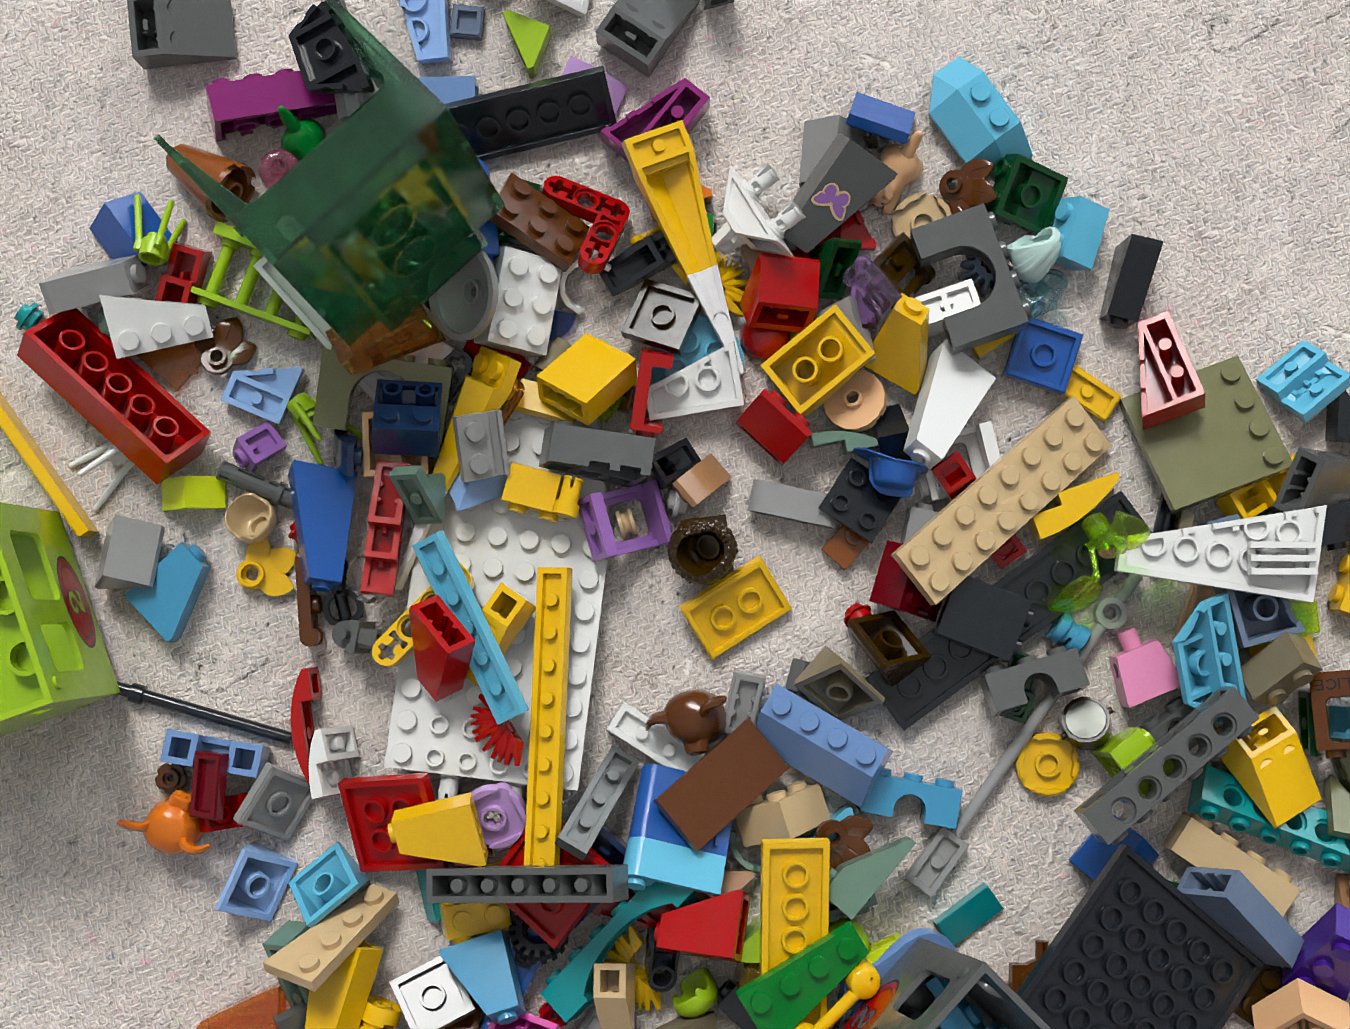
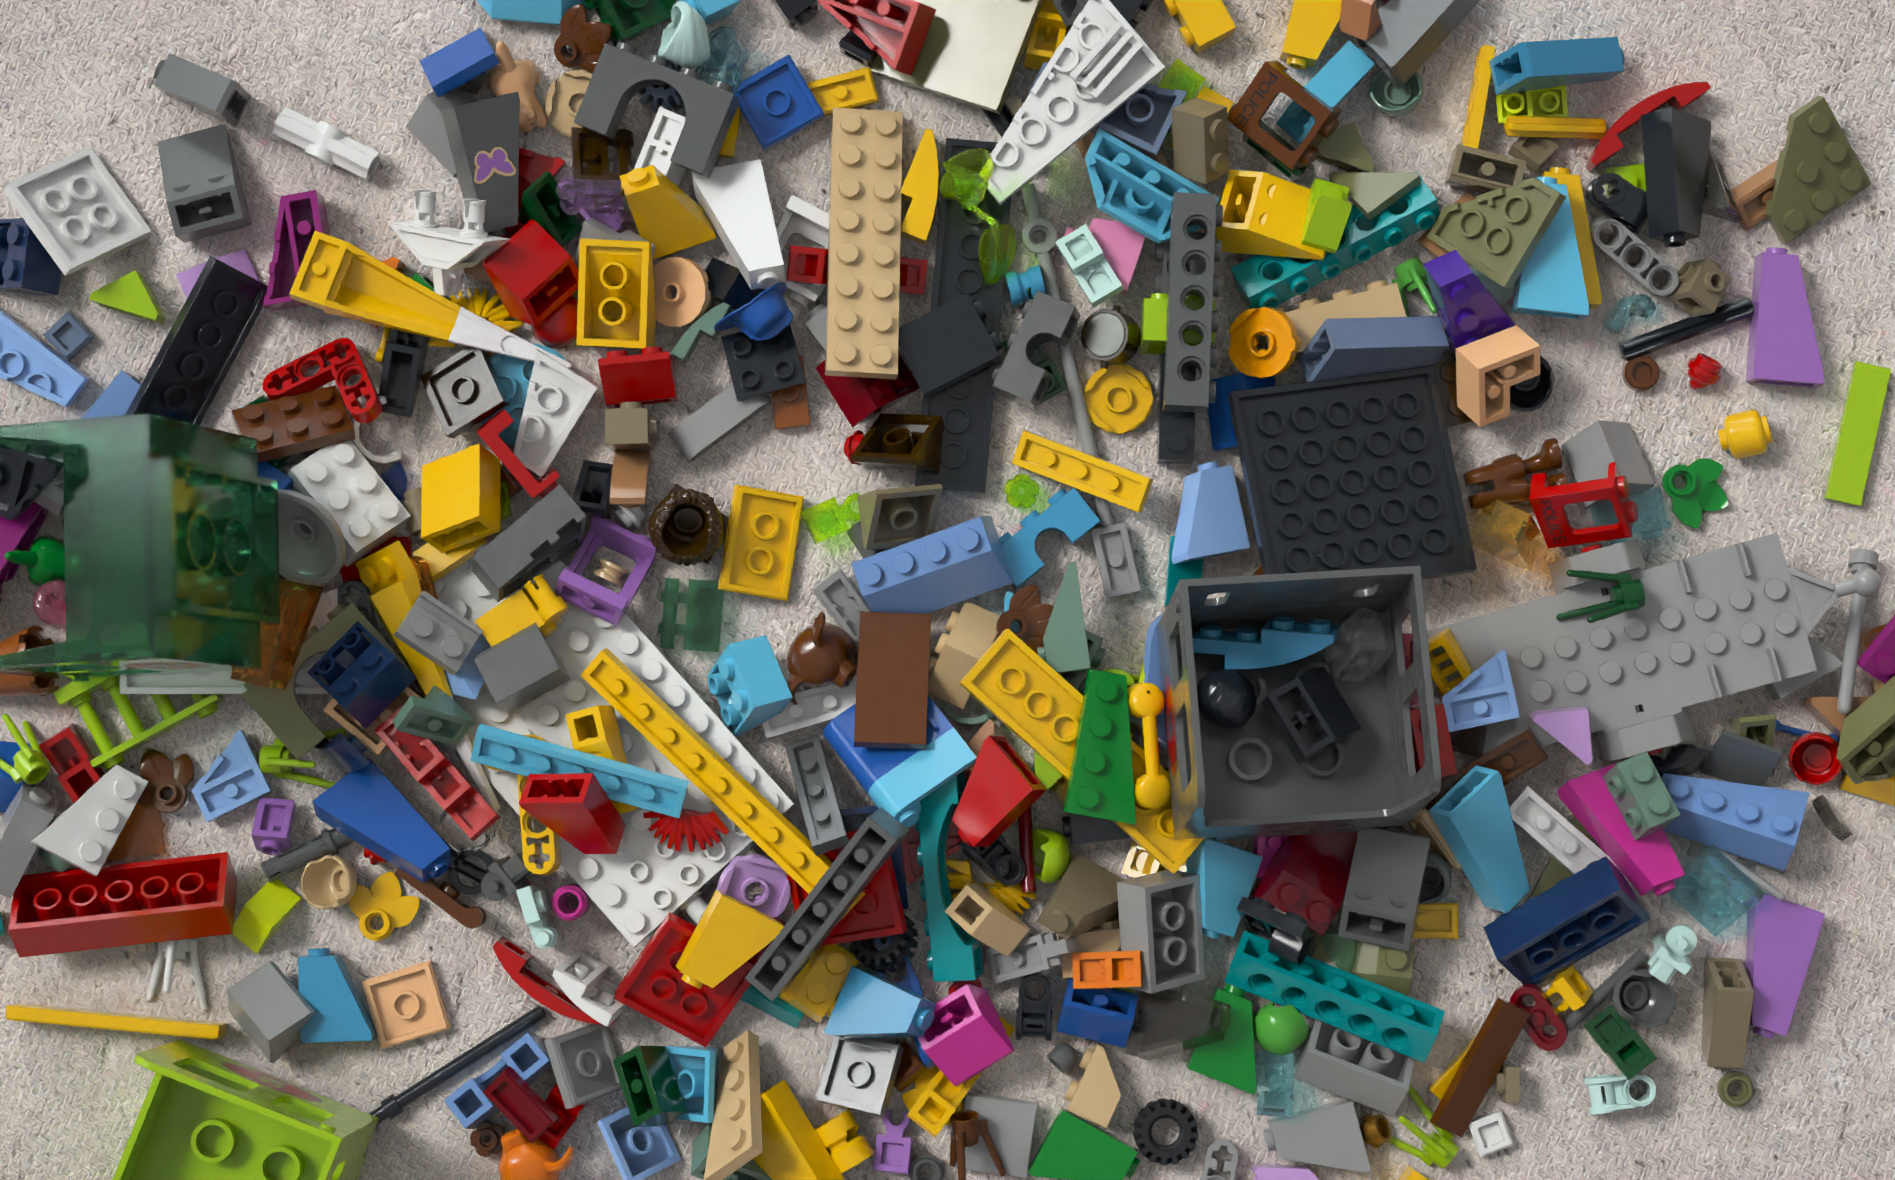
camera: 40 degrees left, 0 degrees up
none -> white piece [272,107,381,181]
none -> light nougat tile [362,960,451,1049]
none -> dark grey slope [473,623,571,714]
none -> light aqua plate [516,884,559,949]
none -> dark pink brick [551,884,591,921]
none -> dark tan brick [605,402,660,451]
none -> dark green brick [613,1046,687,1127]
none -> clear green plate [657,578,725,653]
none -> medium azure slope [707,635,793,737]
none -> clear neon green plate [801,493,860,545]
none -> black slope [839,30,877,67]
none -> clear neon green plate [1004,474,1039,508]
none -> yellow plate [1012,430,1154,512]
none -> dark red bar [1018,806,1036,894]
none -> light aqua slope [1055,224,1123,308]
none -> black brick [1156,353,1196,464]
none -> light blue slope [1171,461,1250,564]
none -> light orange plate [1228,307,1301,378]
none -> lime slope [1301,178,1352,254]
none -> bright green plant [1392,257,1438,317]

